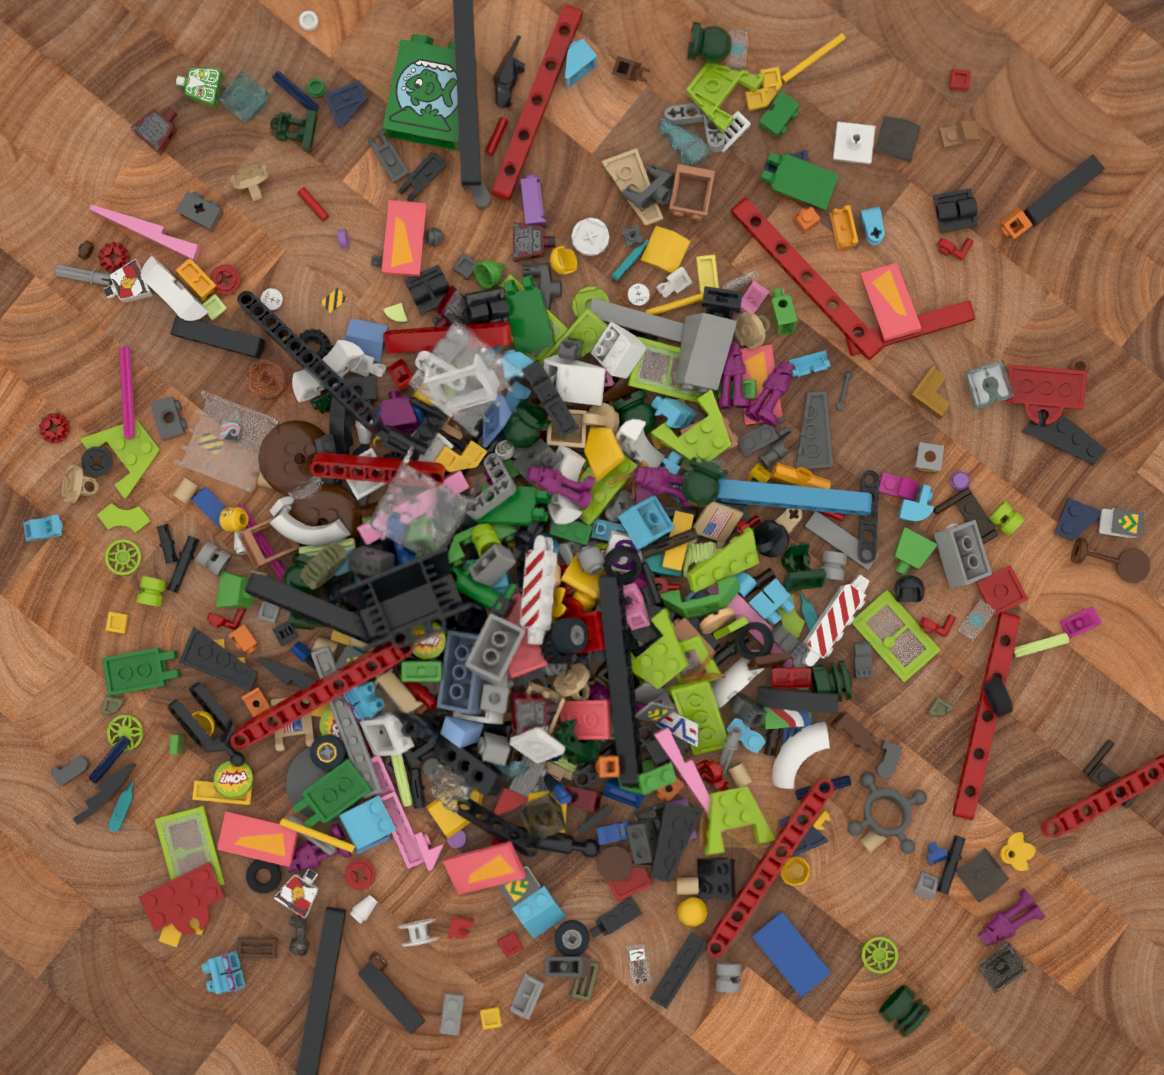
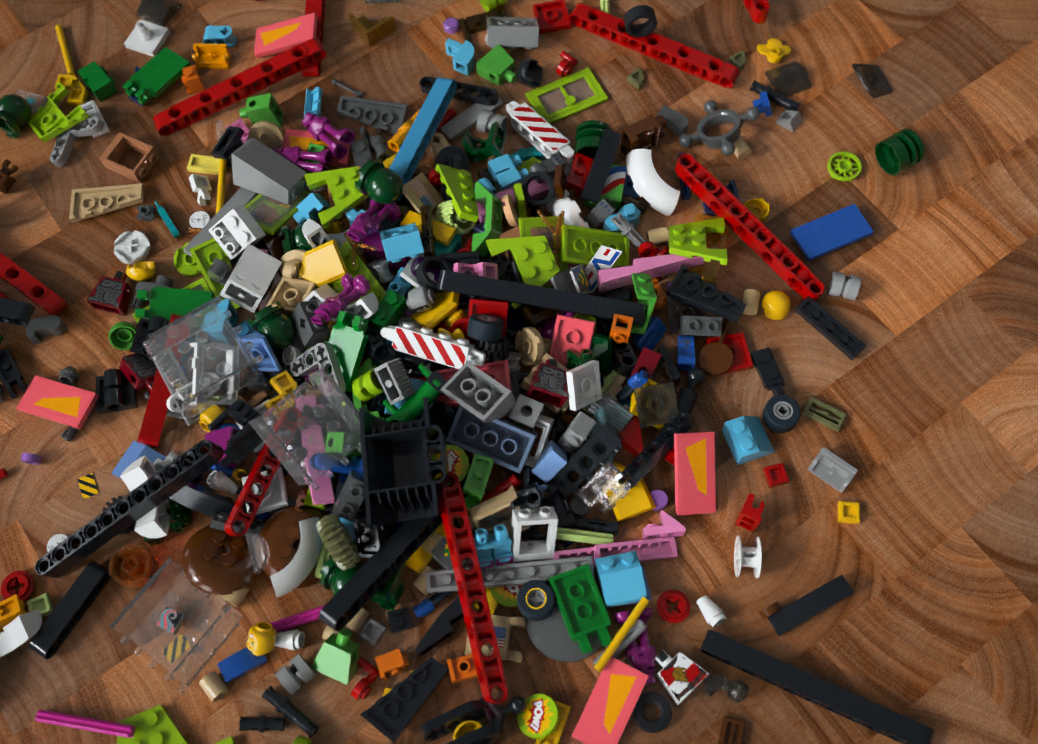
camera: 70 degrees left, 20 degrees down
dark grey brick [150,396,188,441] -> none
nougat window [238,516,300,570] -> none
white tile [270,496,294,517] -> none
yellowish green tile [383,303,408,323] -> none
red slope [386,358,418,393] -> none
light grey brick [439,991,465,1036] -> none
dark grey tile [453,253,477,280] -> none
piece [498,866,540,907] -> none
medium lavender window [520,175,547,226] -> none
black slope [522,359,579,438] -> none
dark grey brick [545,957,590,977] -> none
dark grey connector [622,164,674,210] -> none
tile [626,943,651,985] -> none
yellow slope [640,226,690,274] -> none
clear light blue slope [658,118,711,167] -> none
black plate [697,858,736,899] -> none
dark grey leg [853,642,874,678] -> none
dark pink slope [879,473,919,502] -> none
light grey piece [911,442,944,474] -> none
clear tile [958,599,996,641] -> none
magenta piece [978,888,1046,947] -> none
none -> olive tile [729,50,746,71]

